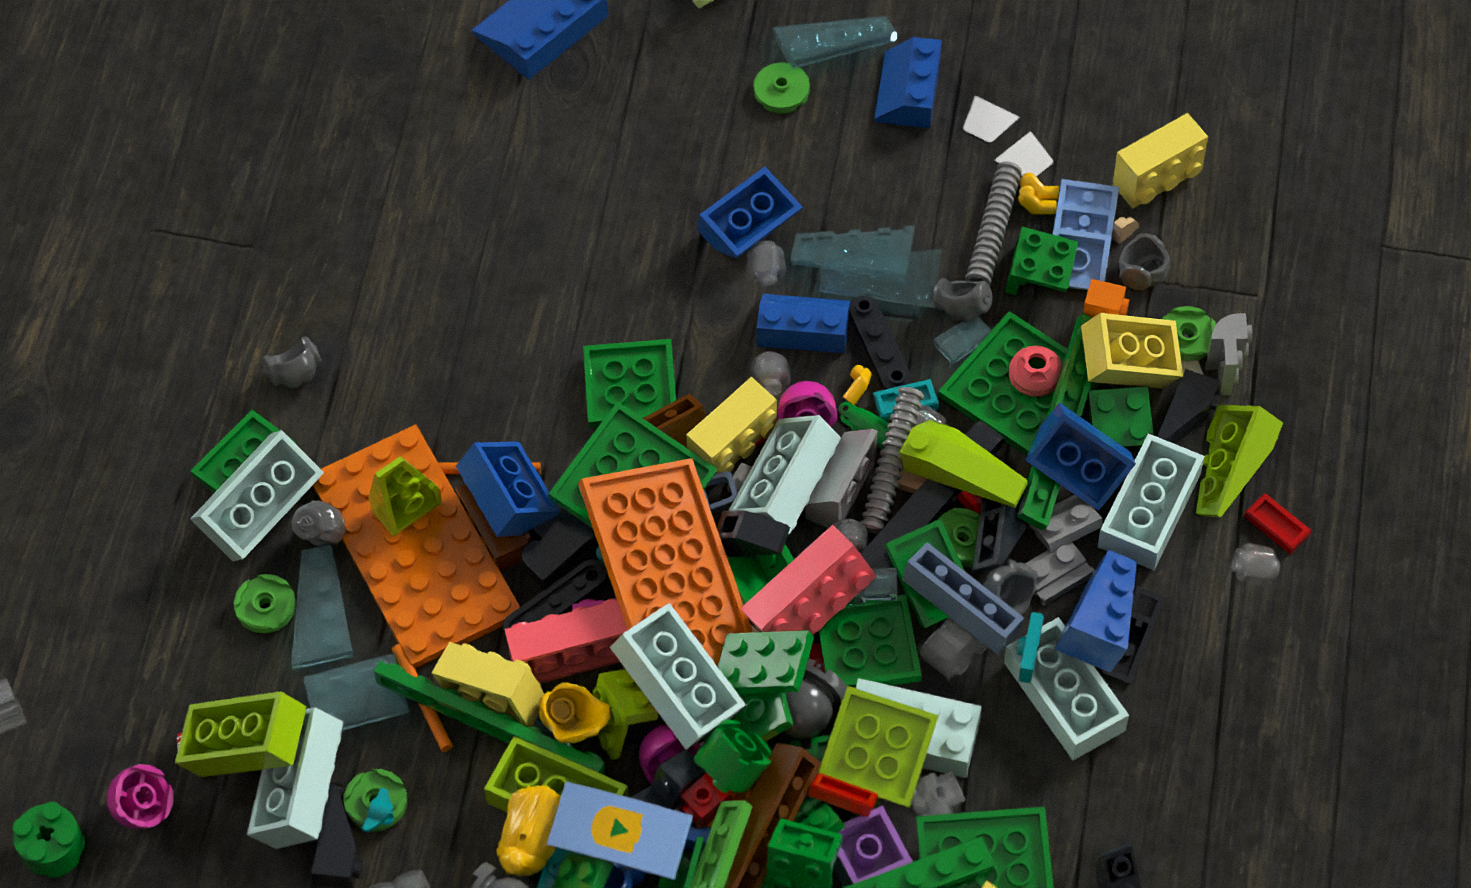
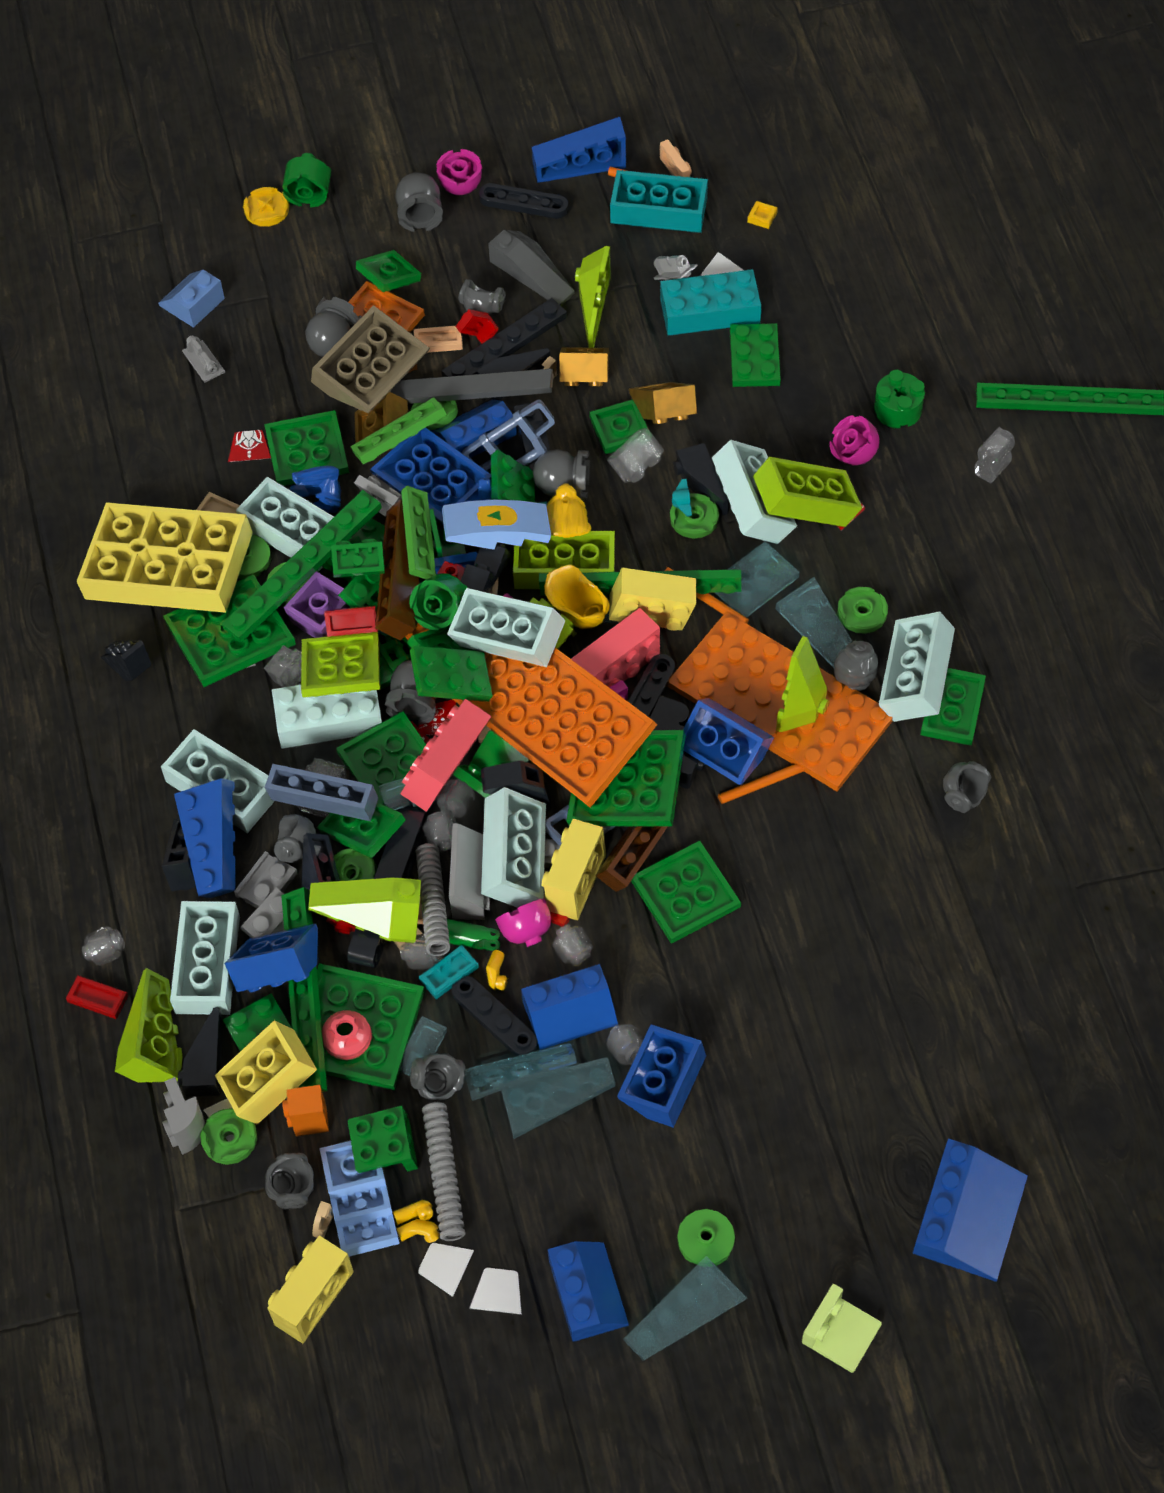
camera: 155 degrees right, 0 degrees up
teal plate [1017,612,1044,683] -> none

